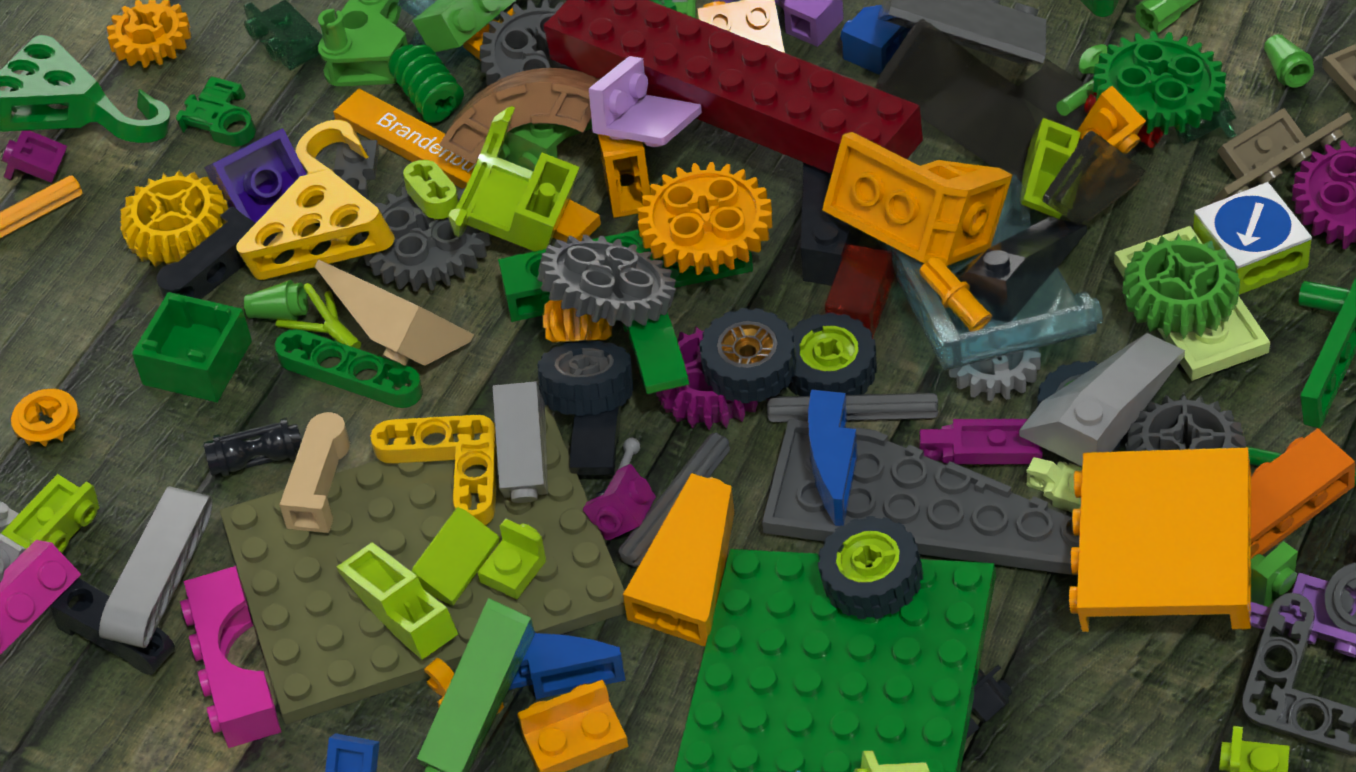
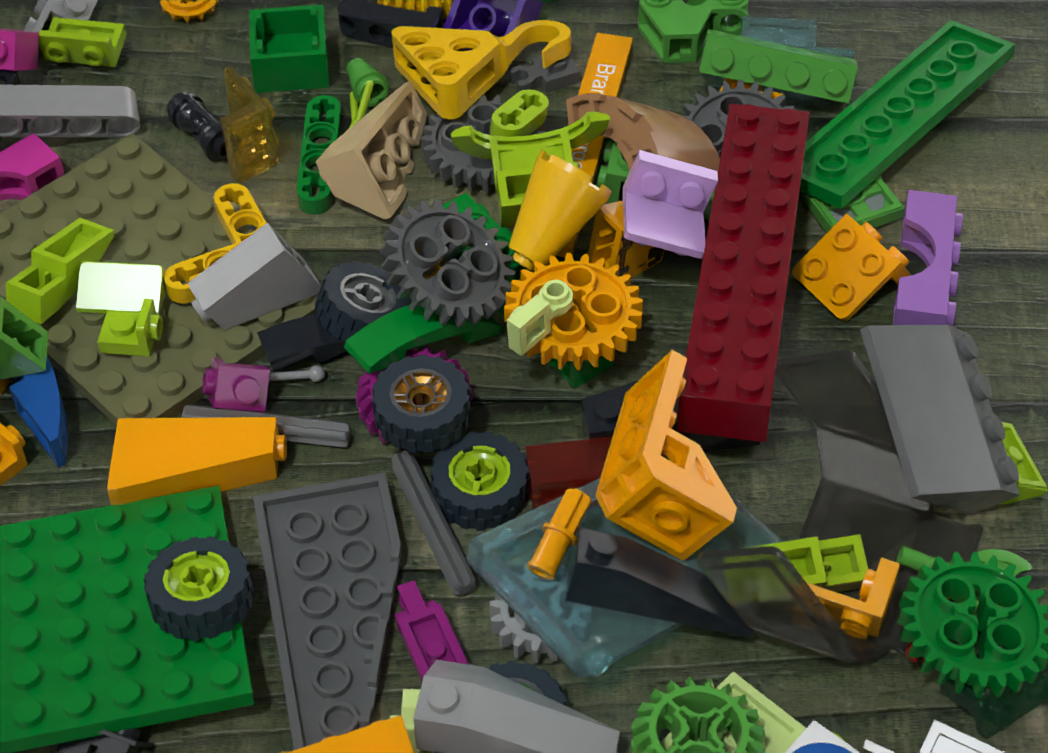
camera: 60 degrees right, 0 degrees up
tan leg [279,412,350,533] -> none
green piece [388,45,464,123] -> none
blue slope [808,390,858,526] -> none
none -> clear yellow bracket [221,66,279,184]
none -> yellowish green plate [507,280,573,357]
none -> yellow cone [508,150,612,271]

